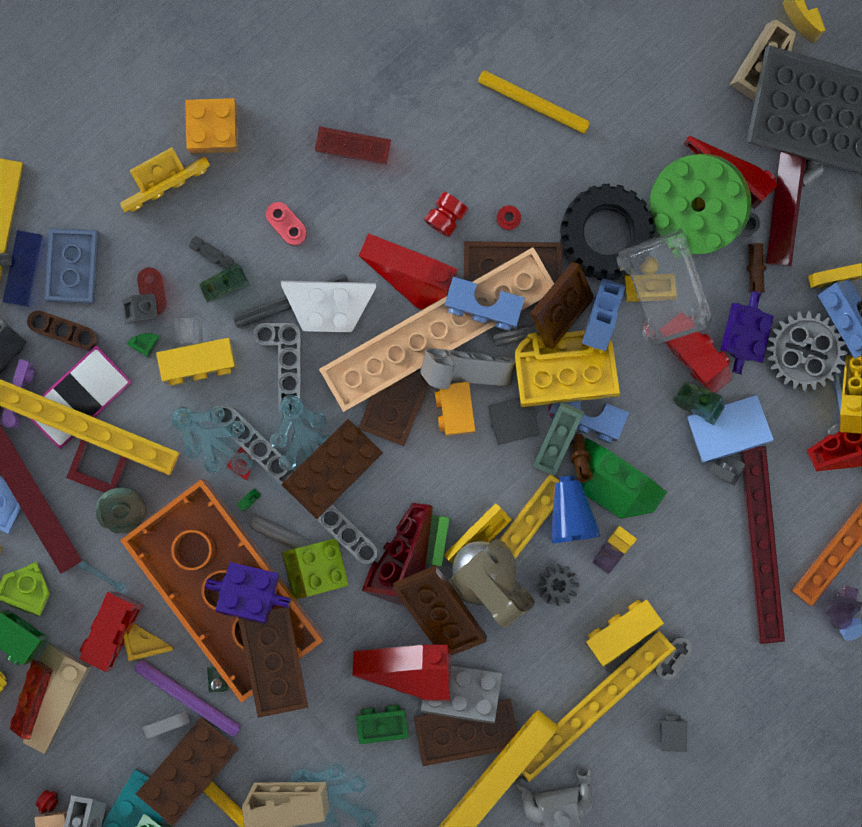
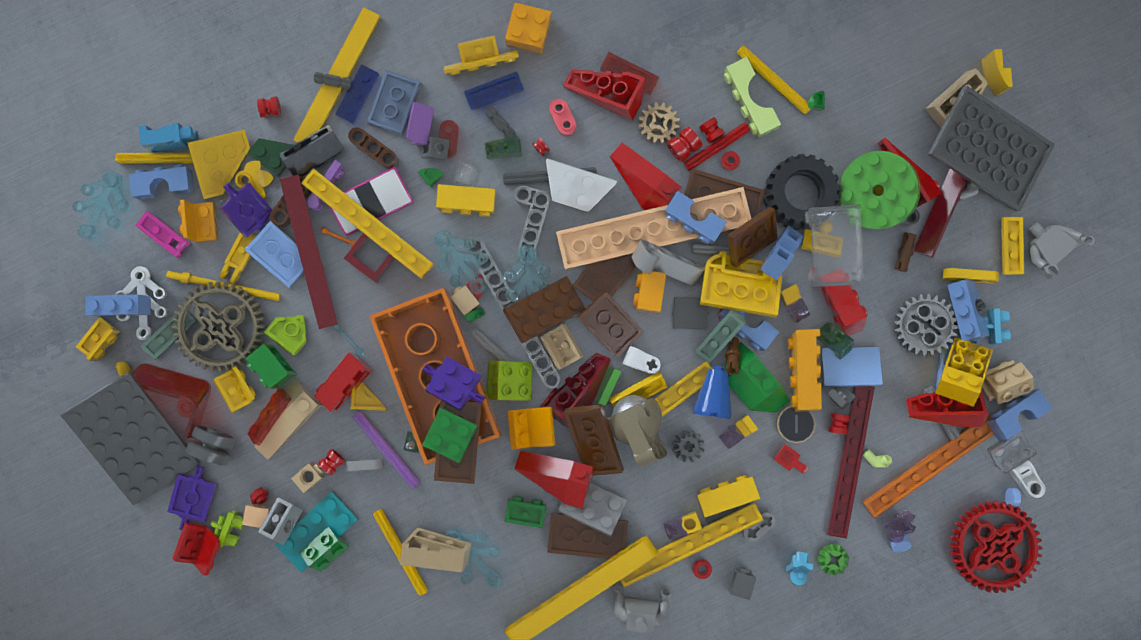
camera: 20 degrees right, 0 degrees up
sand green tile [96,488,145,533] -> none
reddish brown plate [136,717,239,827] -> none
dark purple plate [720,291,774,375] -> none
none -> tan brick [291,462,325,493]
none -> red wheel [318,449,345,476]
none -> orange hinge [321,227,357,247]
none -> medium lavender panel [406,102,434,146]
none -> green brick [422,407,479,463]
none -> tan brick [451,285,481,315]
none -> clear blue plate [464,71,524,111]
none -> light orange bracket [508,407,555,449]
none -> red bush [532,138,550,157]
none -> tan bracket [540,323,584,370]
none -> red wedge [563,70,646,121]
none -> reddish brown plate [577,290,644,359]
none -> white piece [622,346,661,374]
none -> tan gear [638,102,680,144]
none -> leg [663,510,702,539]
none -> red axle [684,122,750,171]
none -> red plate [692,559,712,579]
none -> red wheel [699,117,725,144]
none -> yellowish green arch [723,57,781,138]
none -> red plate [773,444,808,474]
none -> black tile [776,405,816,443]
none -> leg [780,284,810,323]
none -> medium azure hips [786,552,813,586]
none -> light orange wedge [787,329,822,412]
none -> green tile [808,91,825,111]
none -> bright green gear [818,544,850,575]
none -> red wheel [828,413,850,435]
none -> yellowish green arm [862,449,892,468]

